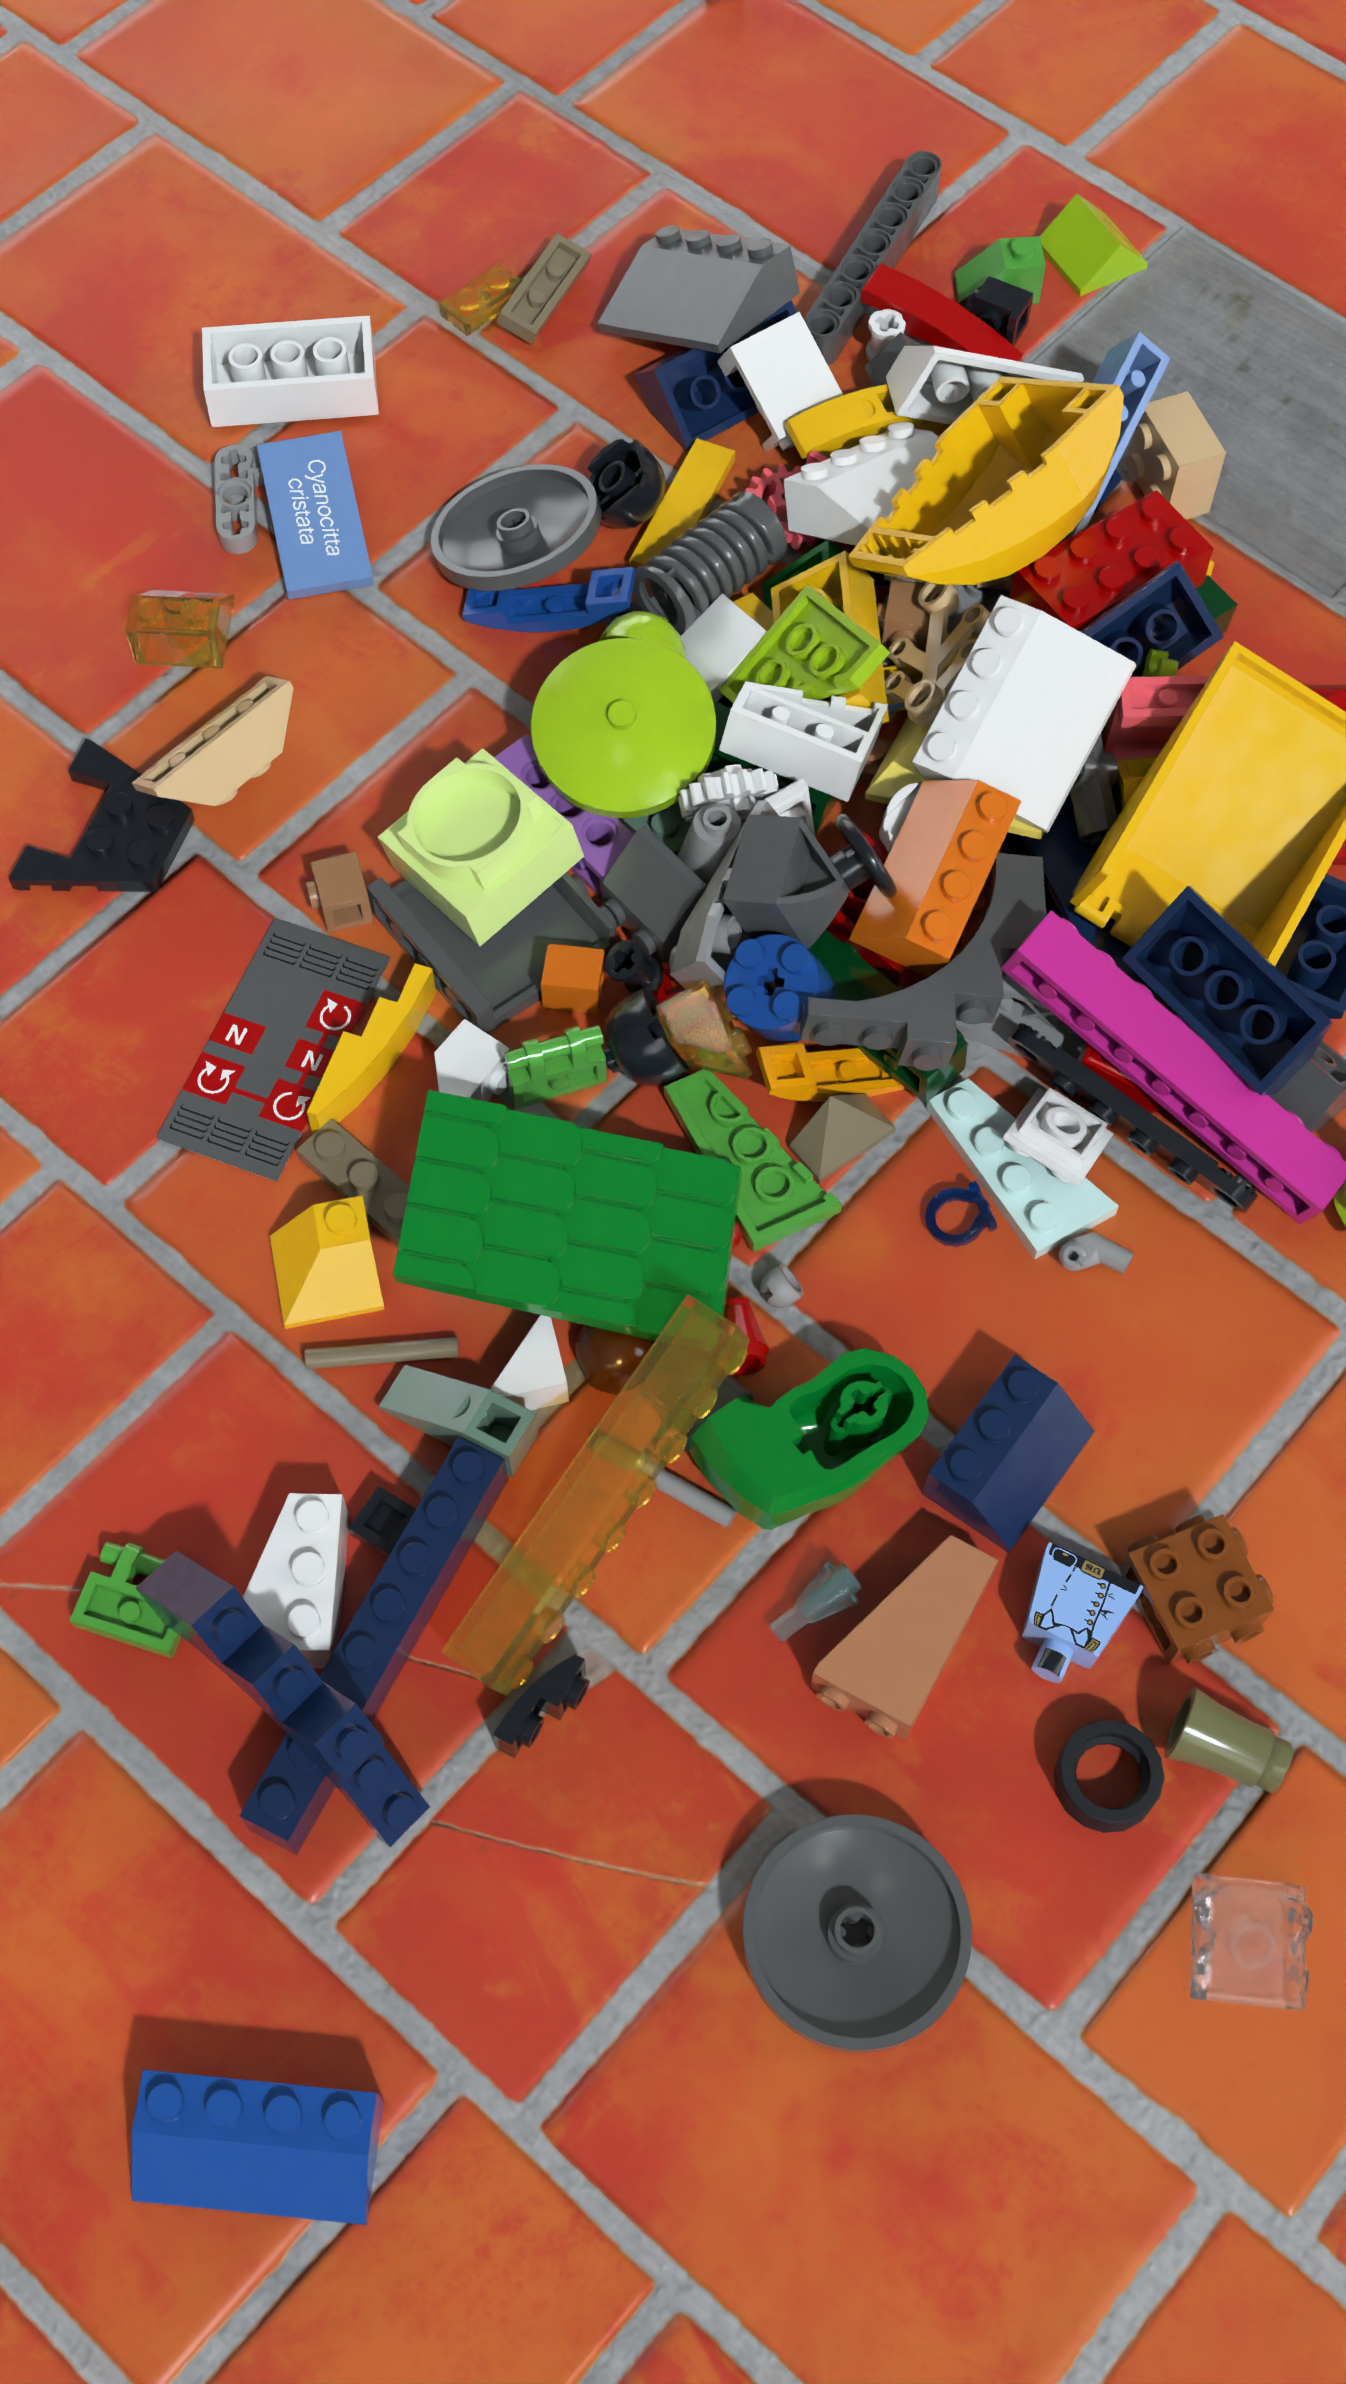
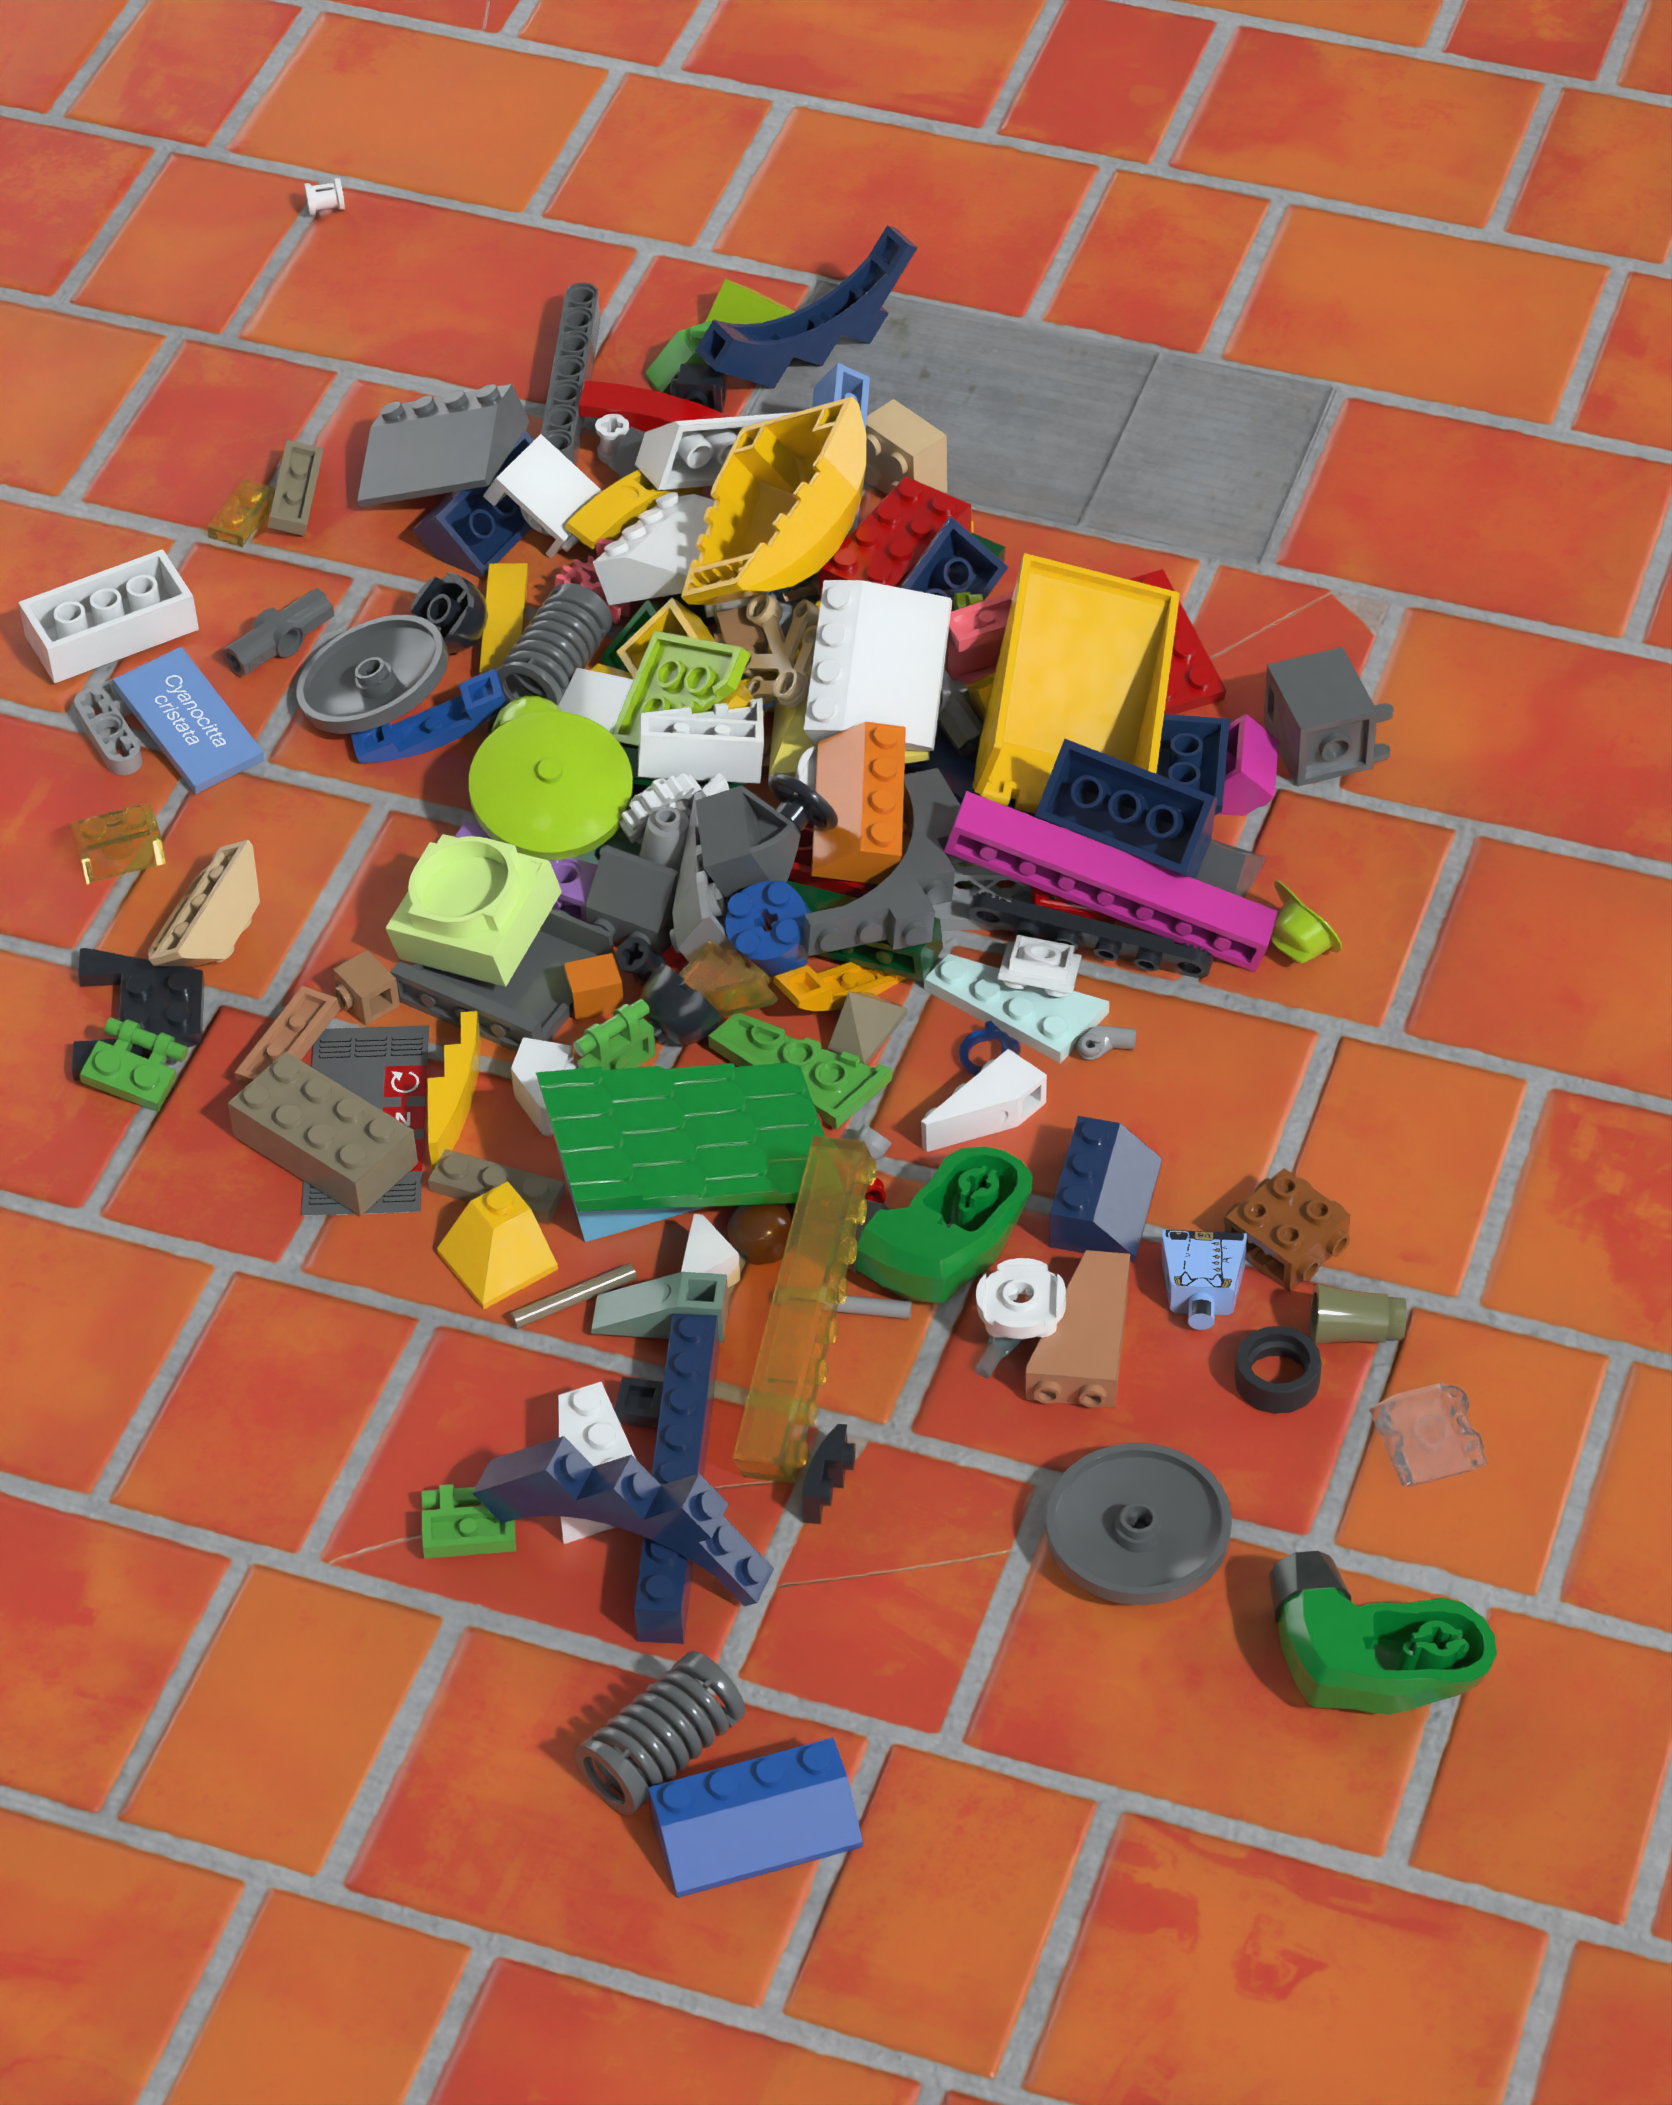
camera: 20 degrees left, 15 degrees down
none -> bright green plate [80,1017,188,1112]
none -> dark grey piece [222,588,335,678]
none -> dark tan brick [228,1052,418,1216]
none -> nougat plate [234,985,340,1087]
none -> dark grey piece [574,1651,746,1815]
none -> dark blue arch [695,225,918,388]
none -> white slope [921,1049,1047,1152]
none -> white plate [976,1258,1066,1339]
none -> green piece [1269,1551,1497,1715]

